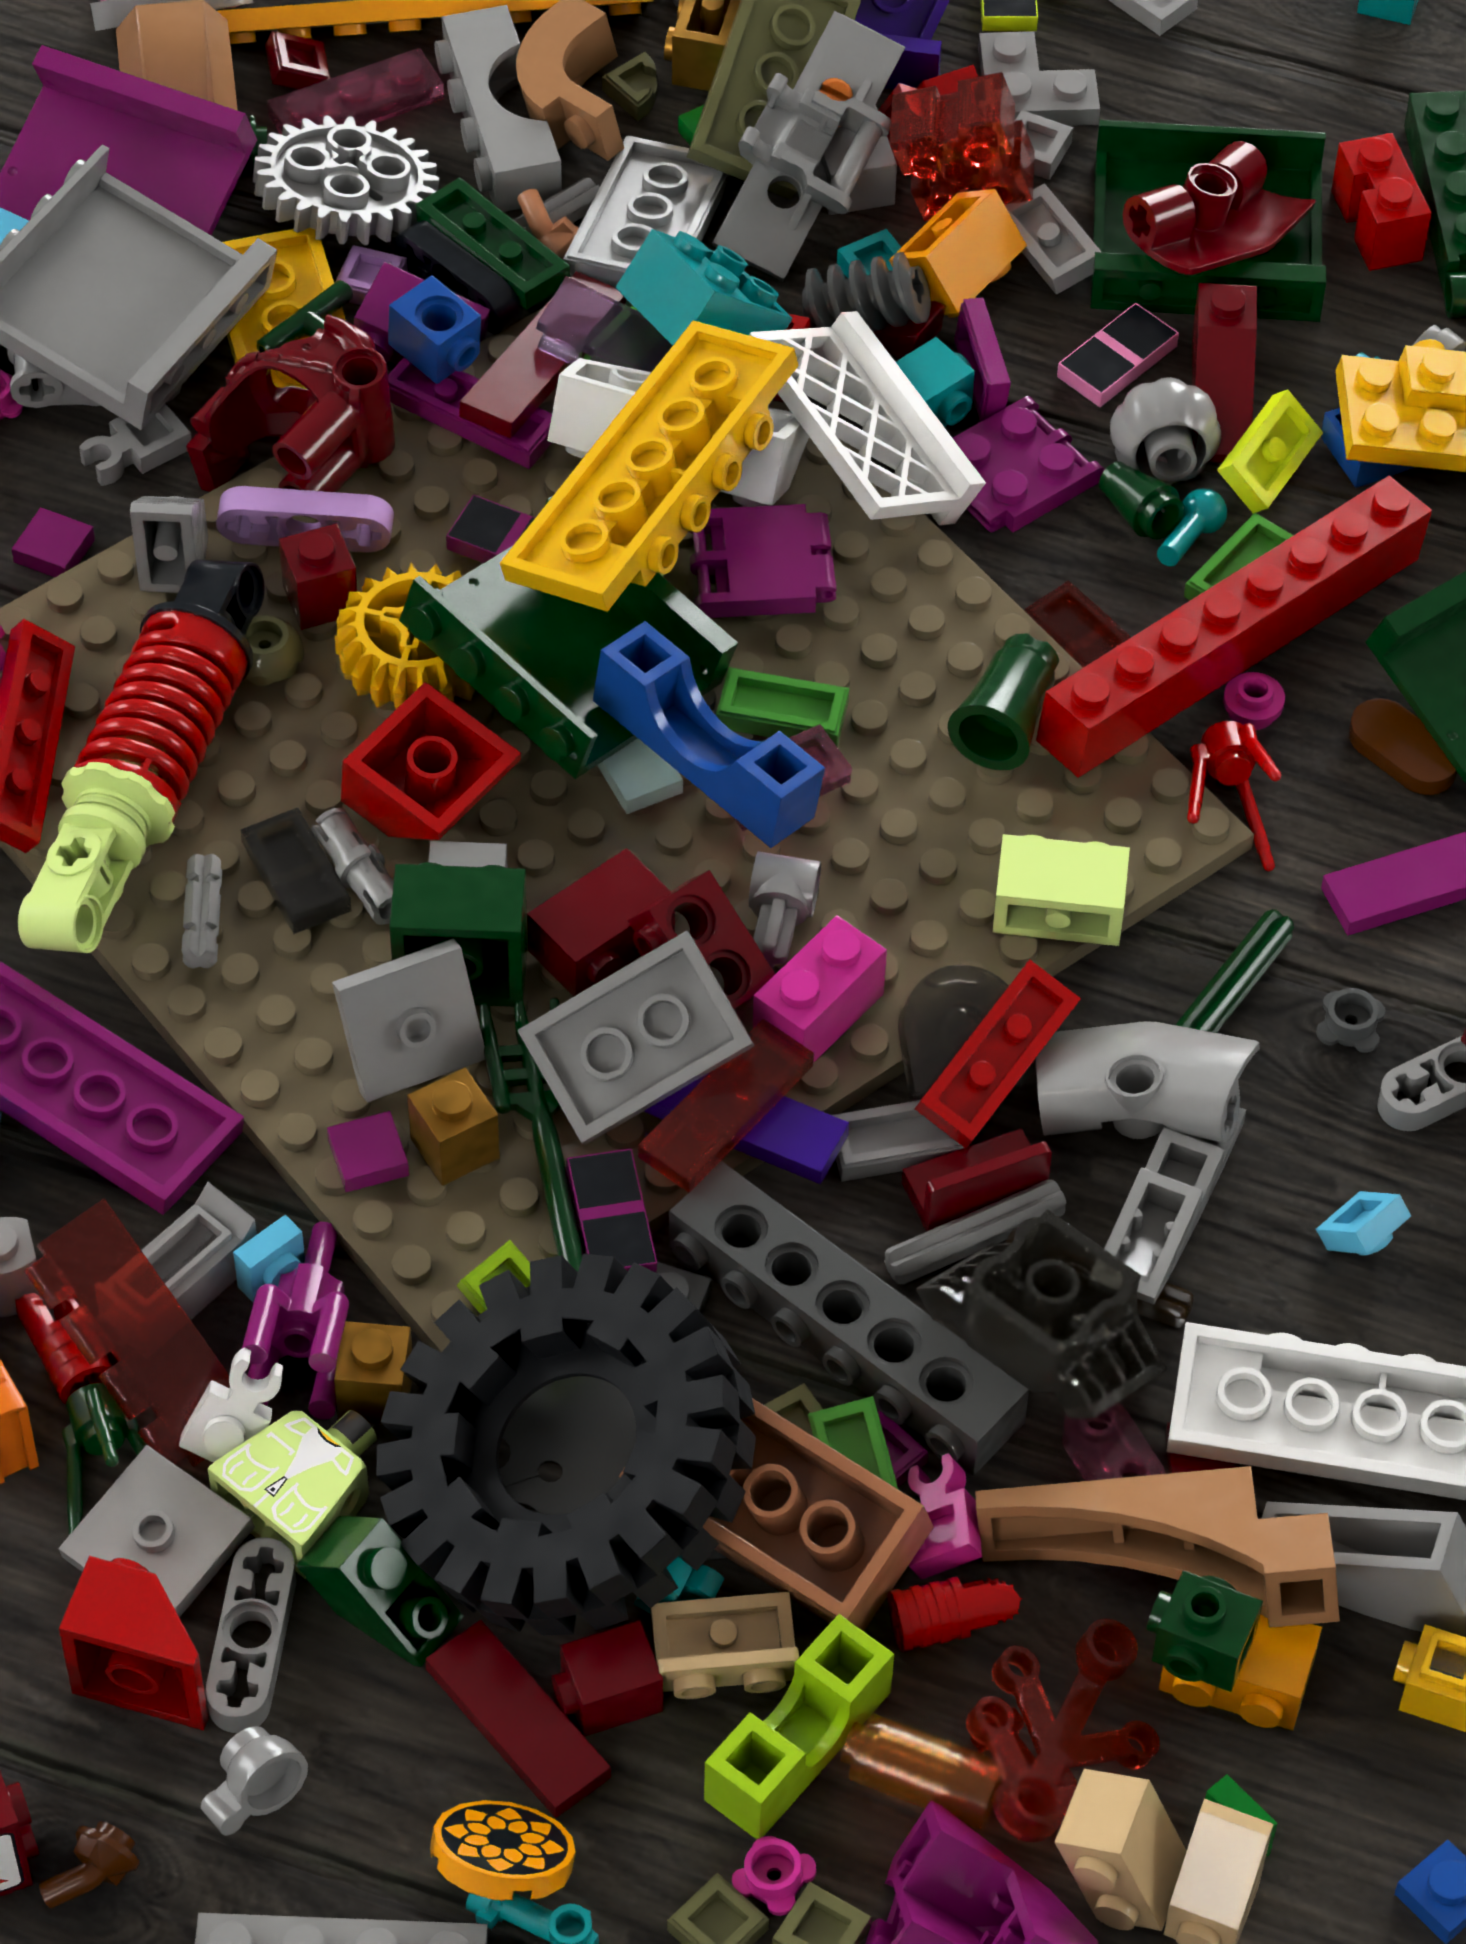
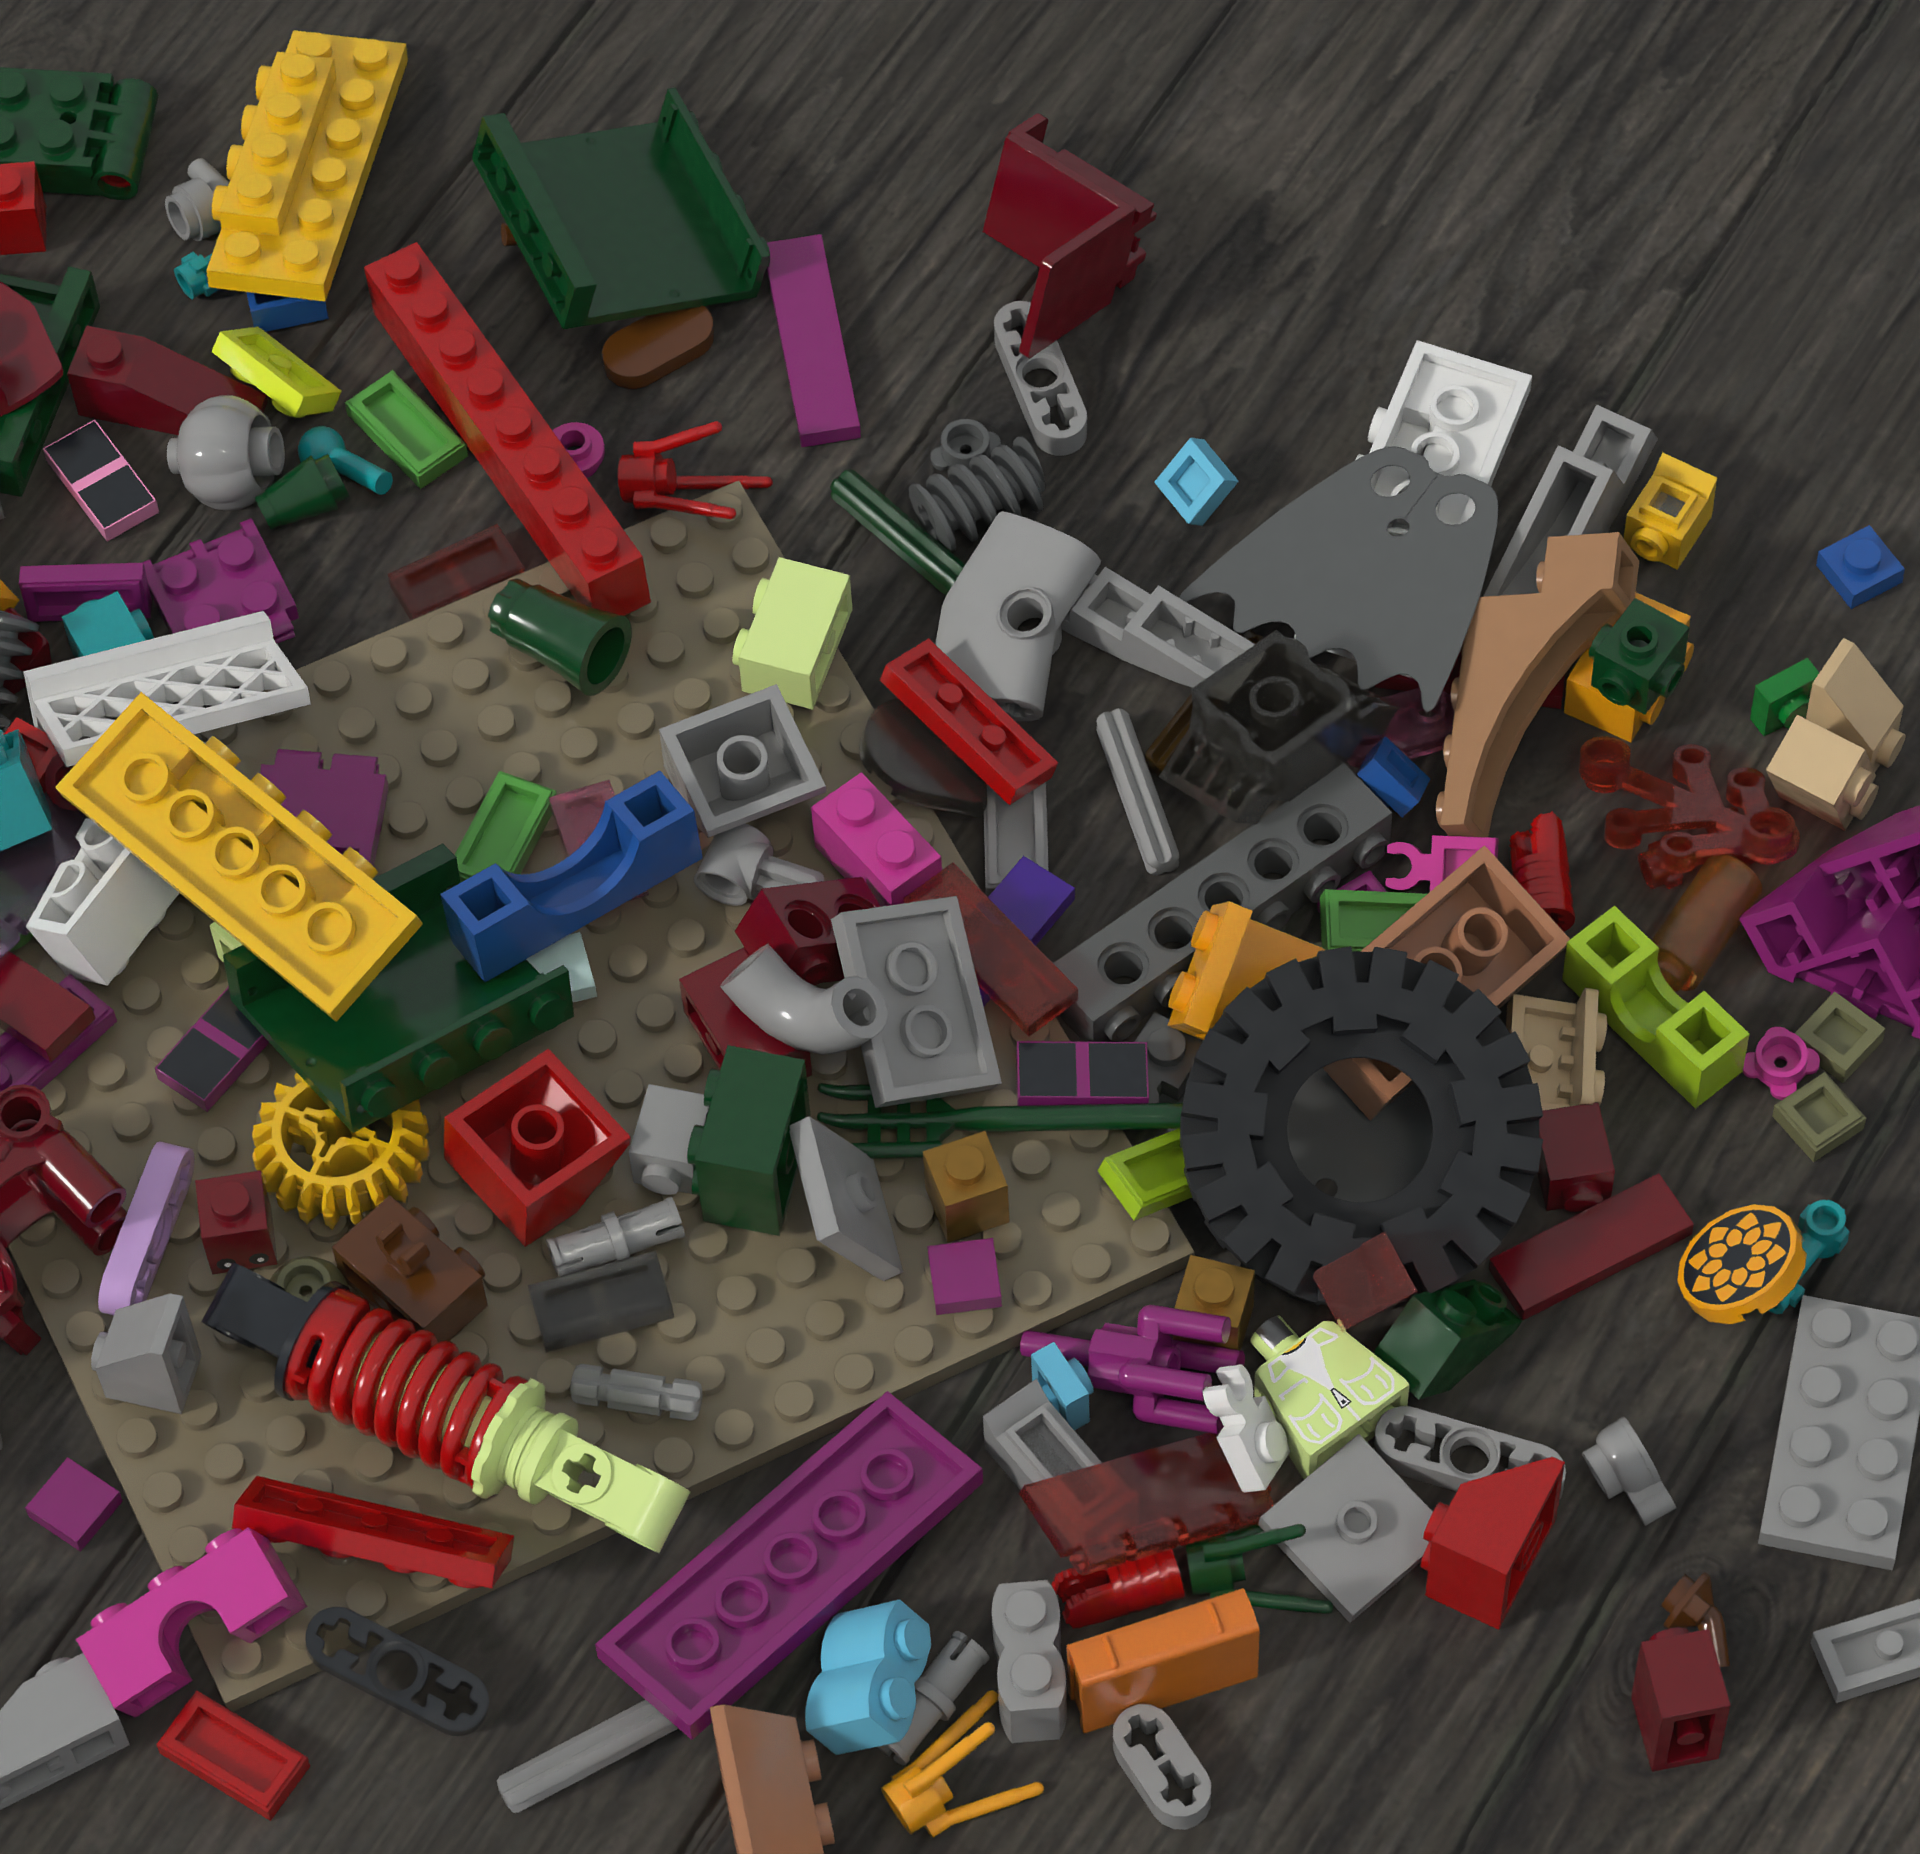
camera: 75 degrees left, 5 degrees up
dark red panel [901,1128,1052,1232] -> none
none -> reddish brown brick [332,1195,488,1342]
none -> light grey slope [659,684,826,838]
none -> light grey cylinder [720,944,888,1055]
none -> dark grey piece [909,436,1045,552]
none -> light orange bracket [1167,901,1325,1040]
none -> dark grey piece [1179,446,1498,712]
none -> clear red panel [1313,1232,1417,1333]
none -> blue plate [1357,736,1430,818]

